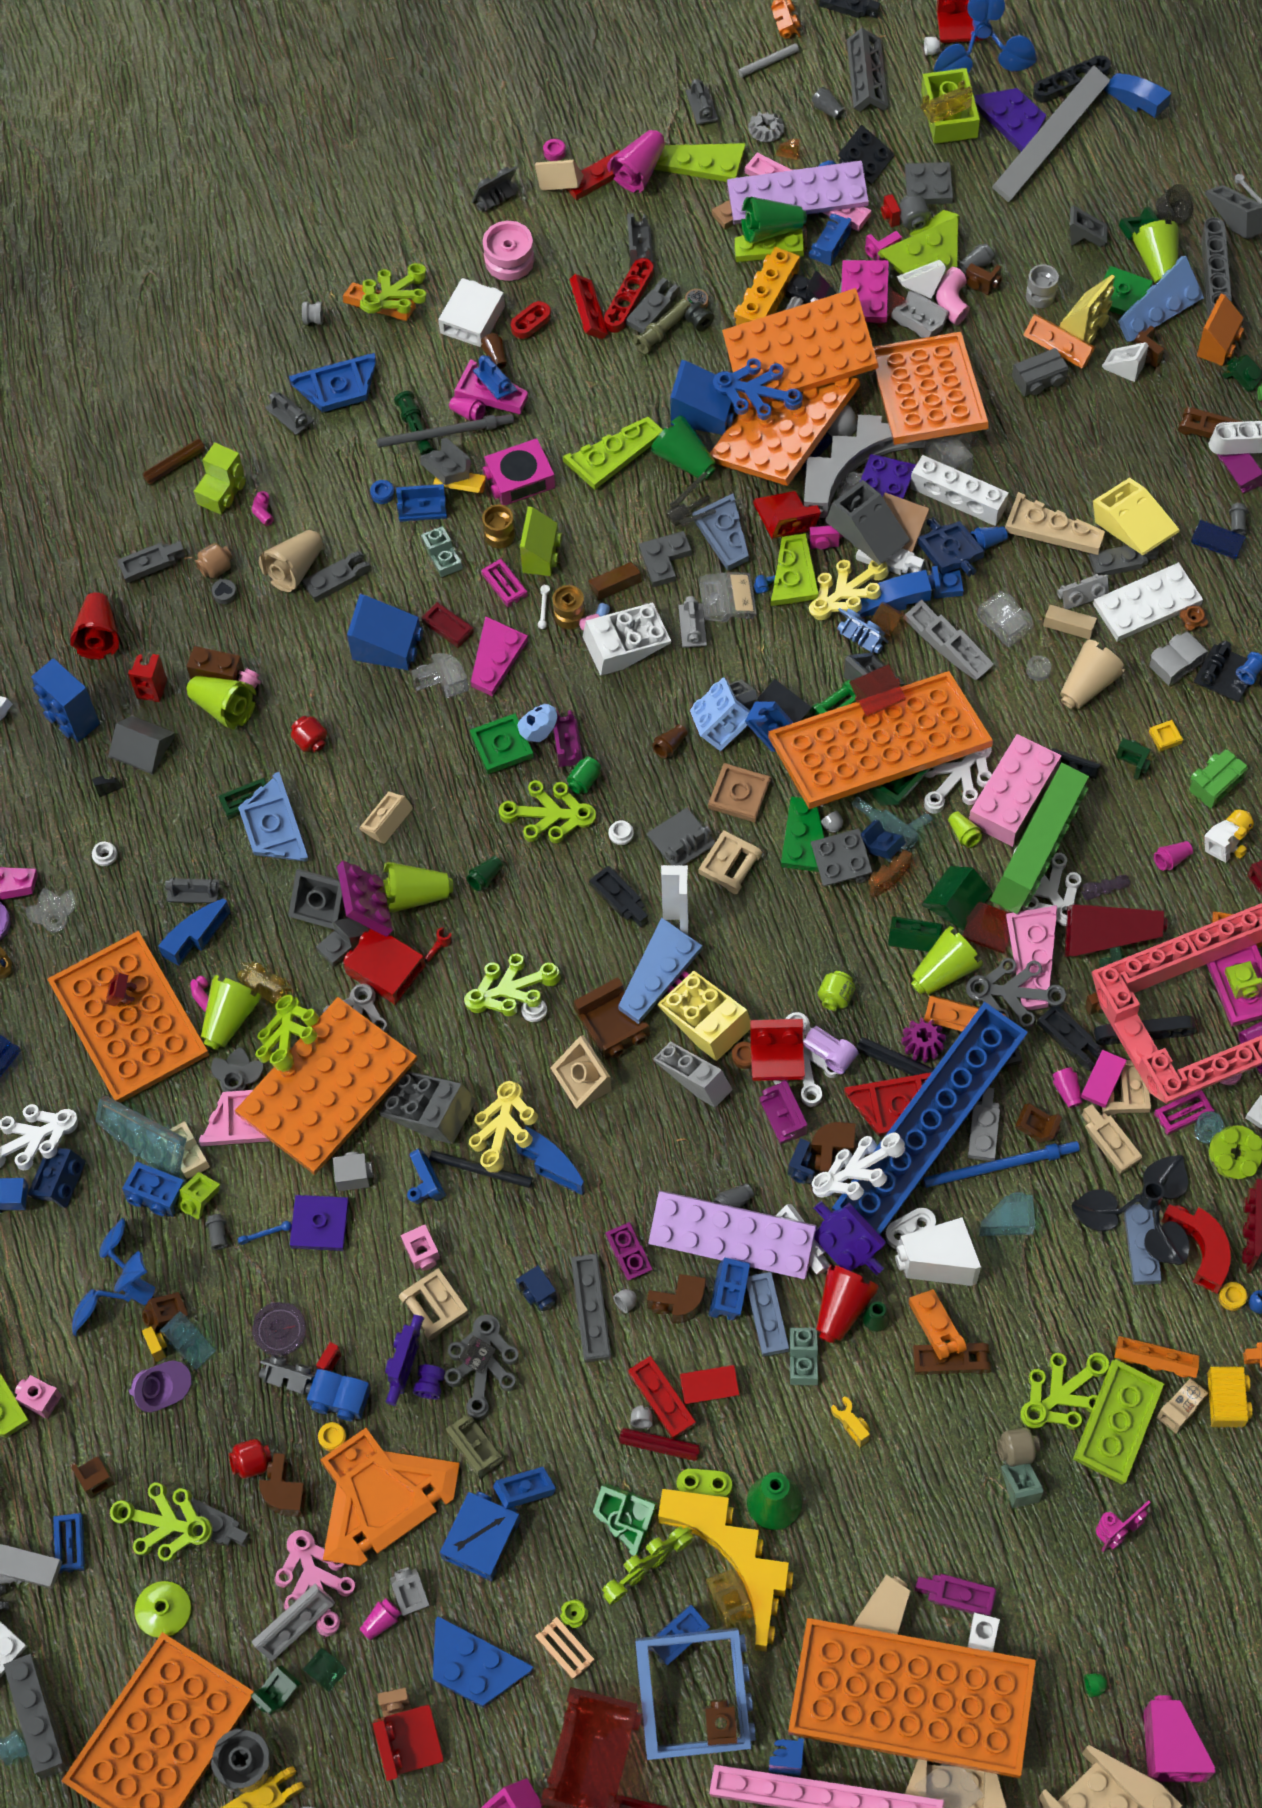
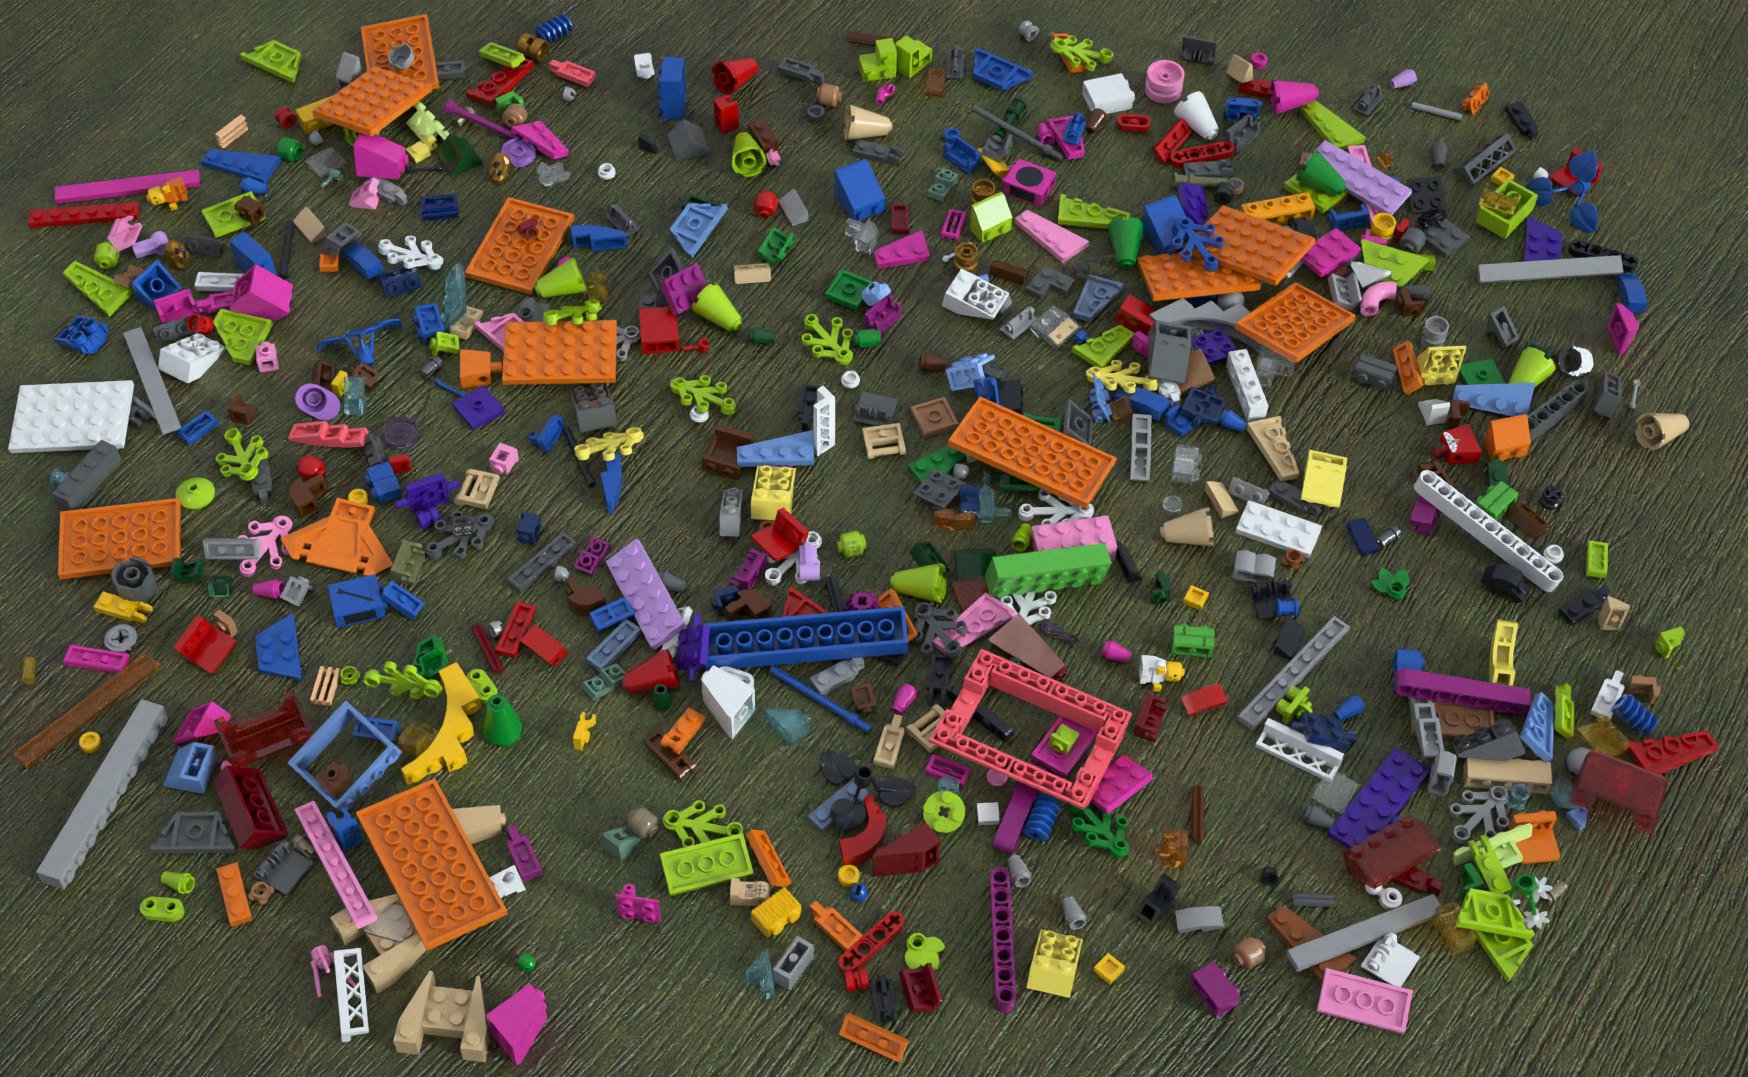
camera: 45 degrees right, 10 degrees down
light grey brick [333,1152,373,1191] -> none
tan slope [551,1035,612,1109] -> none
light grey gear [748,111,784,142] -> none
white plant [812,1133,905,1200] -> none
clear red piece [849,664,906,717] -> none
dark pink tile [1081,1050,1127,1108] -> none
none -> coral slope [288,421,369,448]
none -> reddish brown slope [311,360,335,393]
none -> orange torso [460,350,503,389]
none -> green bracket [756,226,795,266]
none -> light grey slope [778,189,808,226]
none -> lime brick [895,35,932,79]
none -> clear orange tile [925,68,946,98]
none -> bright pink wing [1014,210,1089,263]
none -> white cone [1174,91,1219,140]
none -> dark purple wing [1178,182,1209,226]
none -> blue slope [1223,97,1262,122]
none -> yellow wheel [1369,213,1396,246]
none -> lavender cone [1390,69,1417,89]
none -> black gear [1417,209,1446,227]
none -> red torso [1432,424,1482,464]
none -> yellow tile [1490,167,1515,186]
none -> dark pink slope [1607,303,1639,355]

